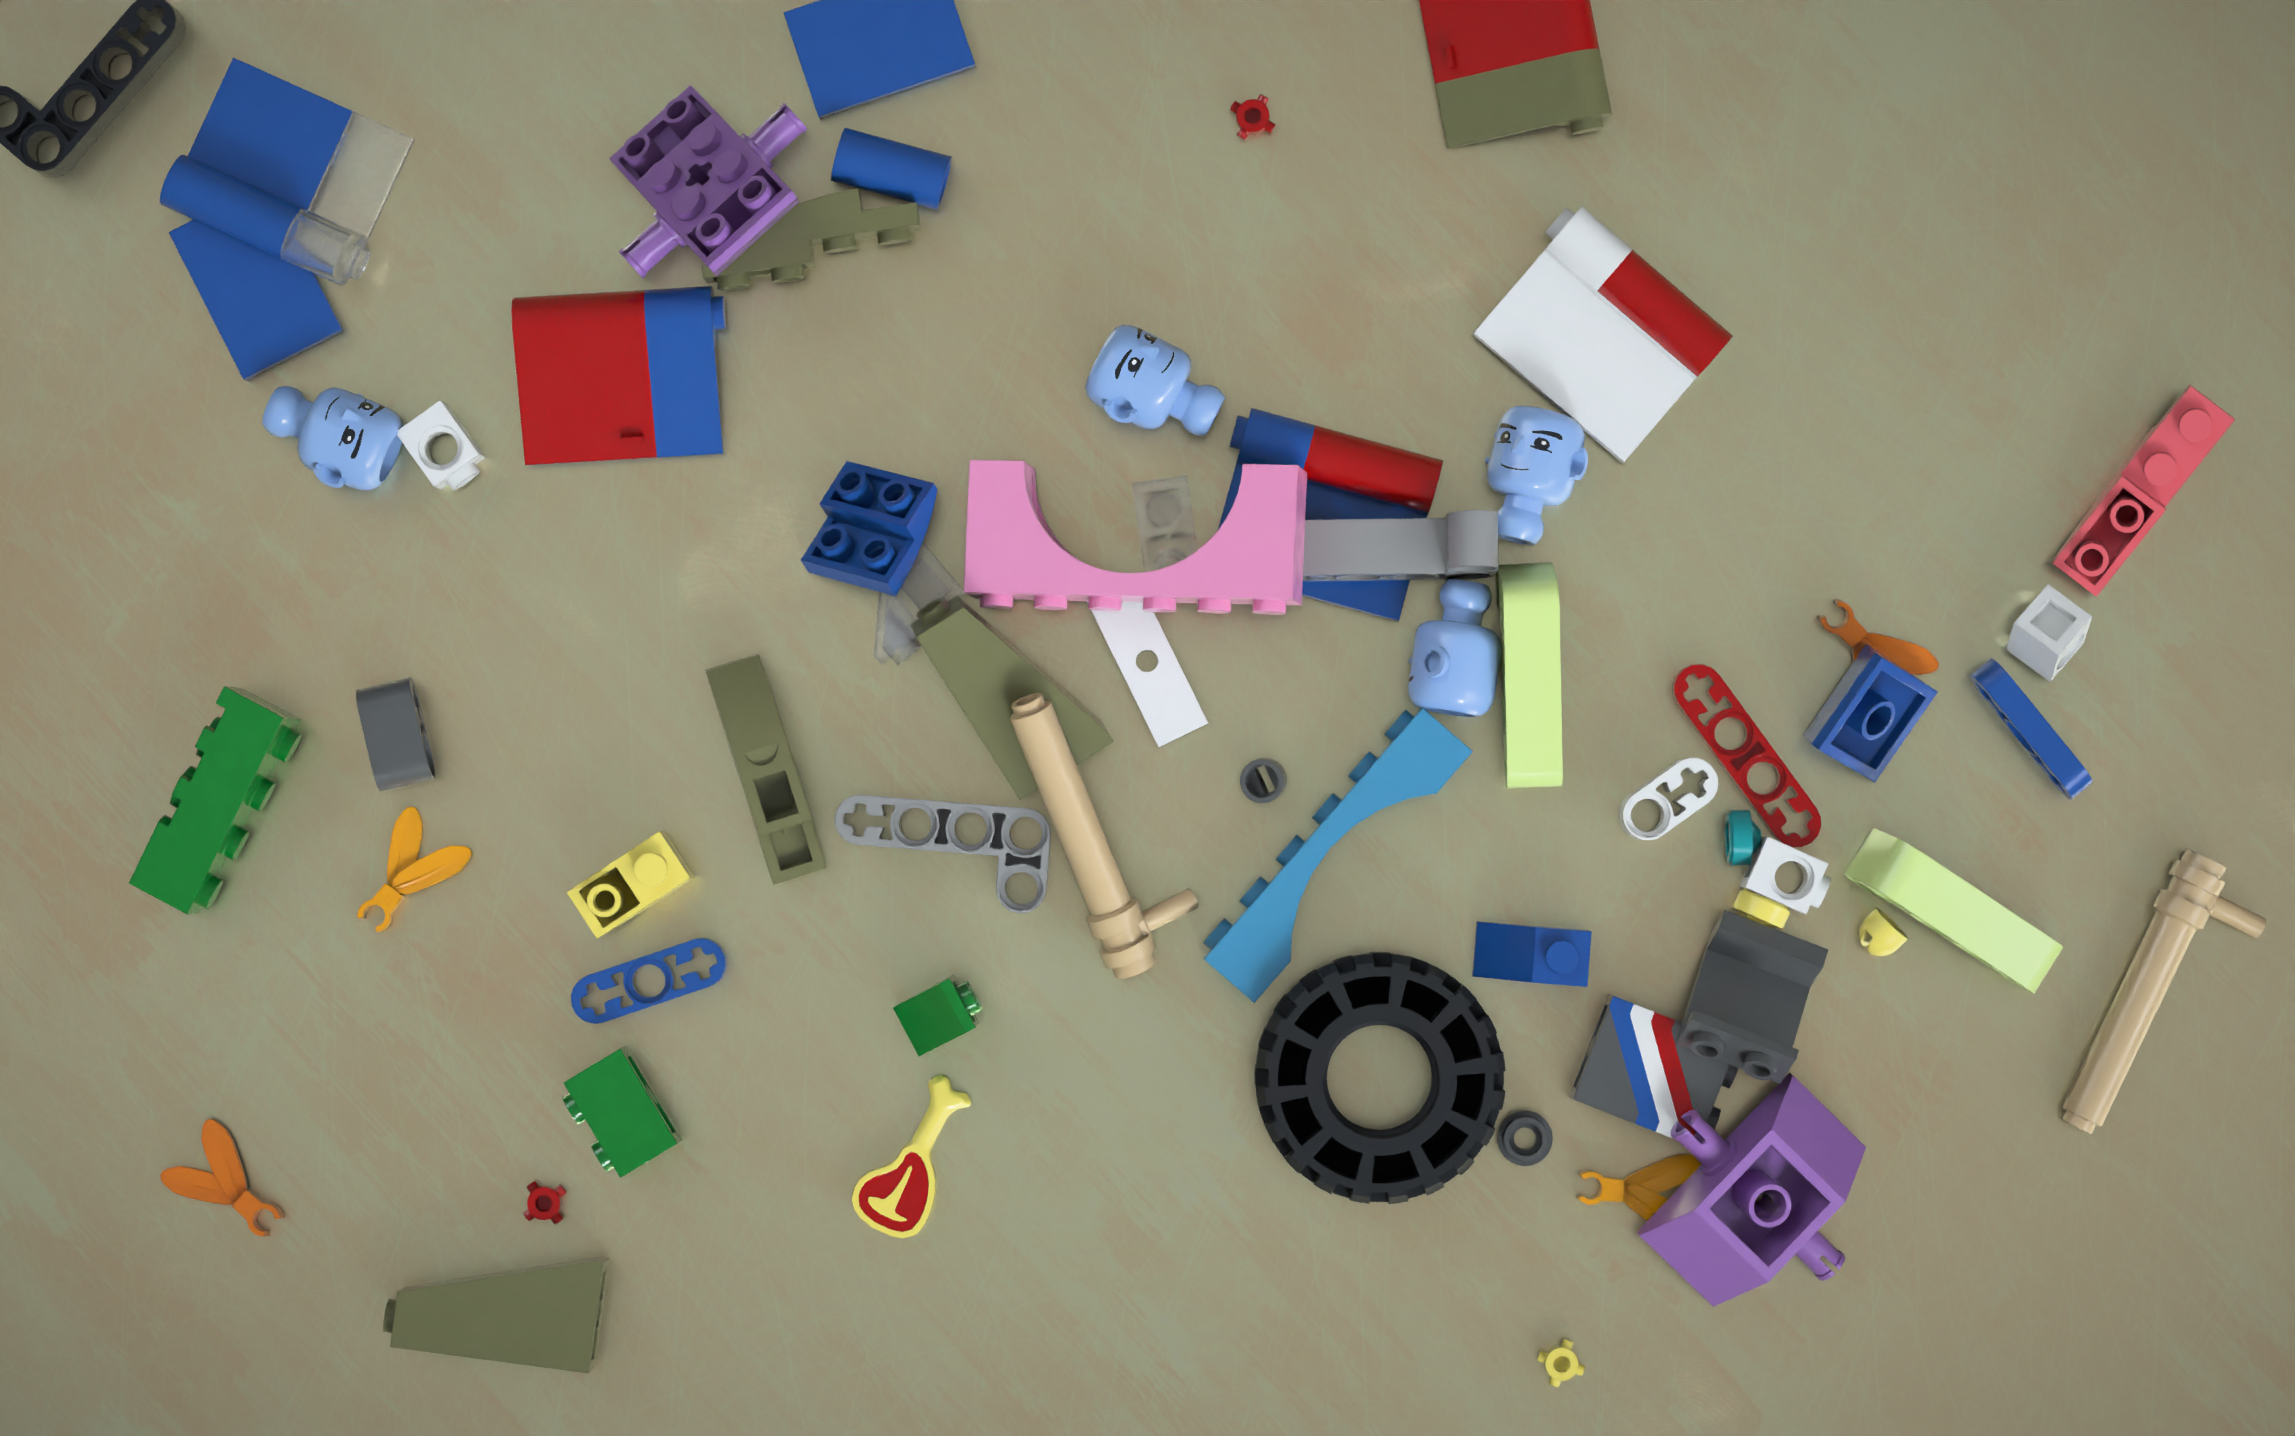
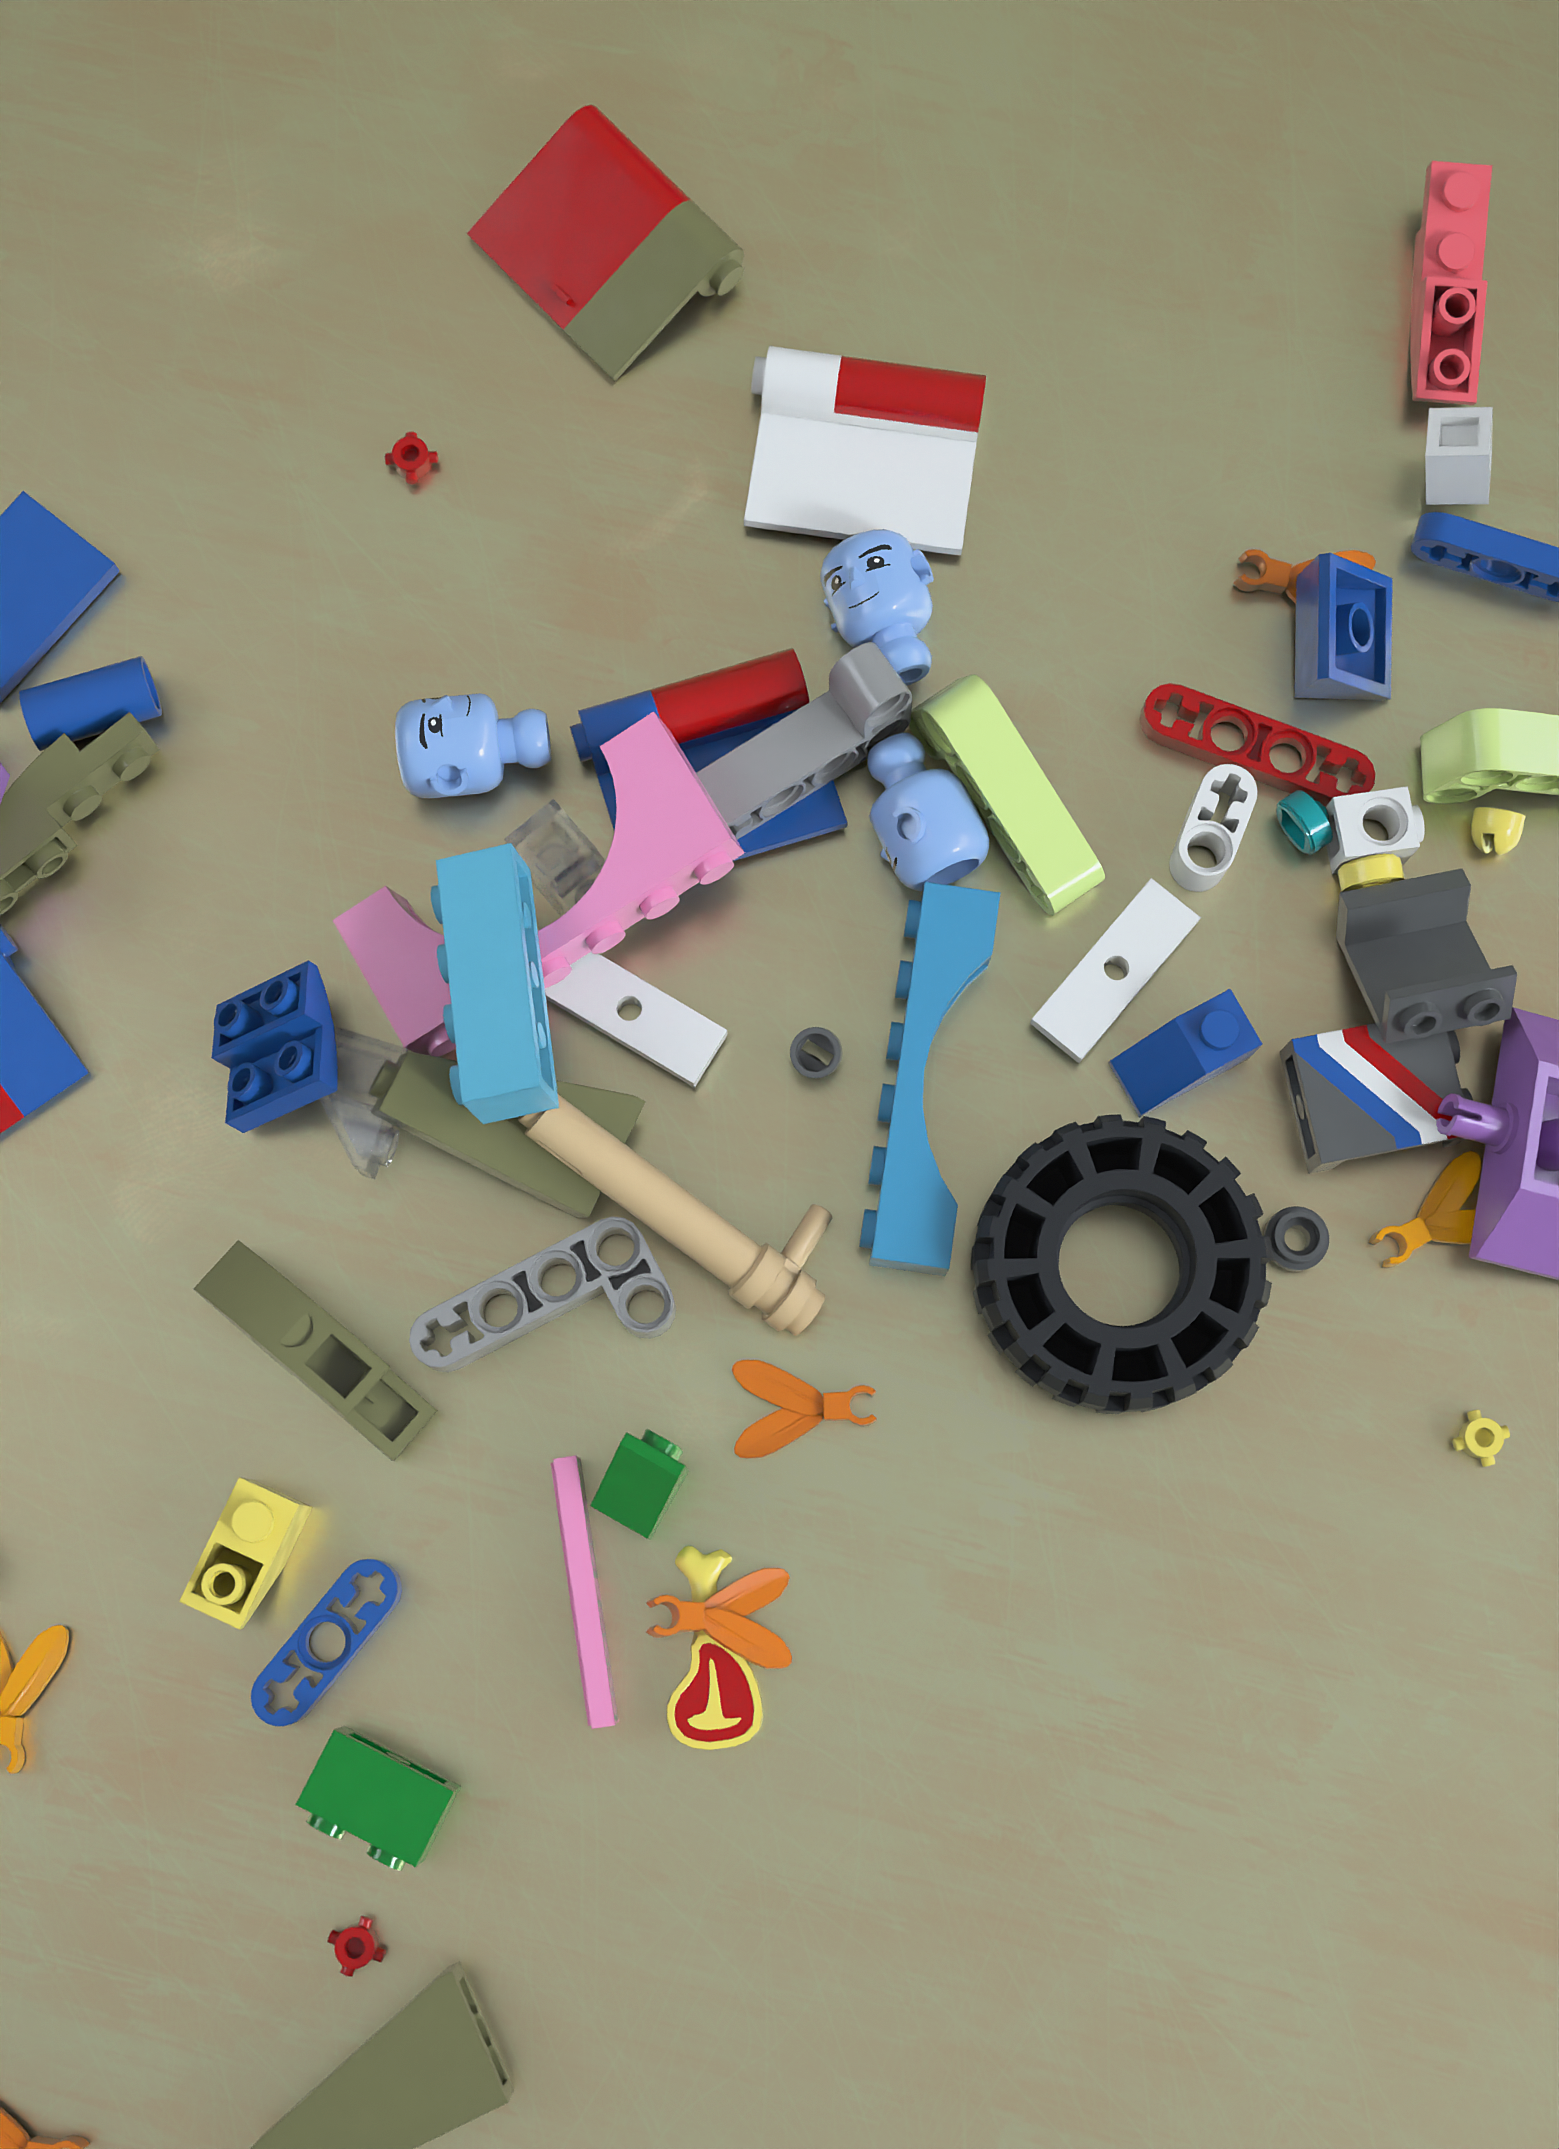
camera: 35 degrees left, 10 degrees down
none -> medium azure brick [431,843,559,1124]
none -> bright pink tile [551,1455,619,1729]
none -> orange piece [646,1568,792,1669]
none -> orange piece [732,1360,877,1459]
none -> white tile [1030,878,1201,1063]

